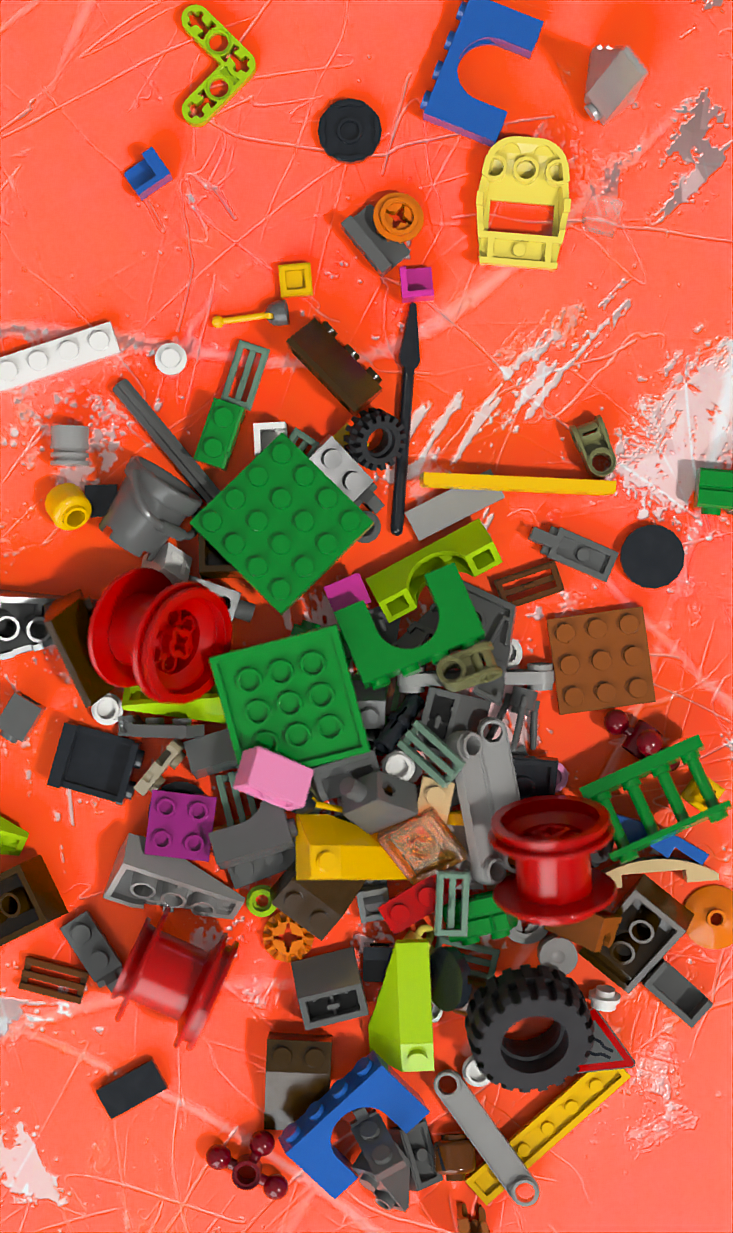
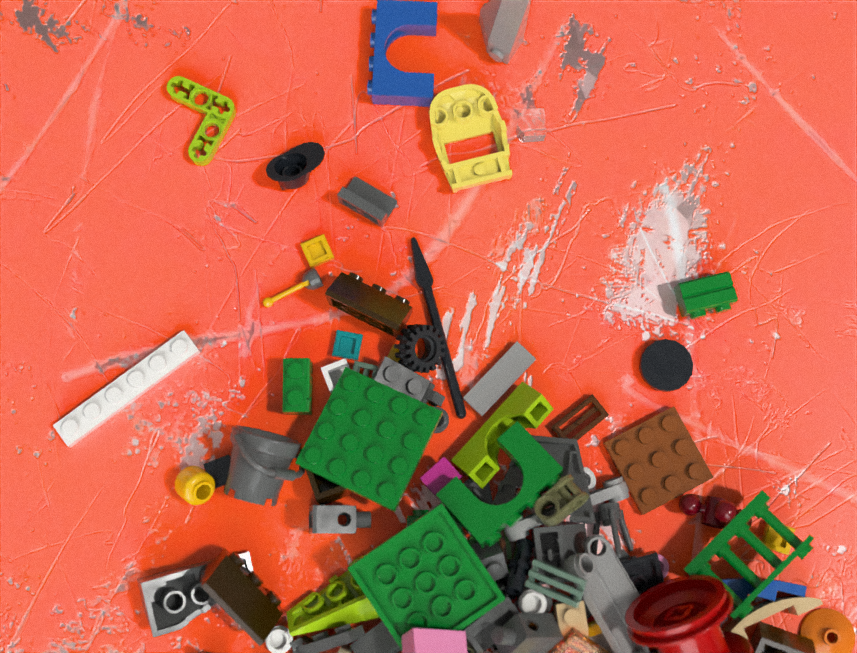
camera: 15 degrees left, 10 degrees down
light grey piece [50,425,89,467] -> none
red wheel [88,567,232,704] -> none
dark grey axle [112,379,221,504] -> none
blue panel [124,147,173,201] -> none
white panel [141,542,192,585] -> none
white plate [155,343,187,375] -> none
sand green tile [220,340,270,412] -> none
black tile [318,98,382,165] -> none
orange gear [372,192,424,244] -> none
dark pink panel [399,266,435,303] -> none
yellow tile [419,472,616,496] -> none
dark grey hinge [528,526,619,583] -> none
olive piece [569,415,617,480] -> none
none -> black piece [266,142,325,190]
none -> teal tile [332,330,363,361]

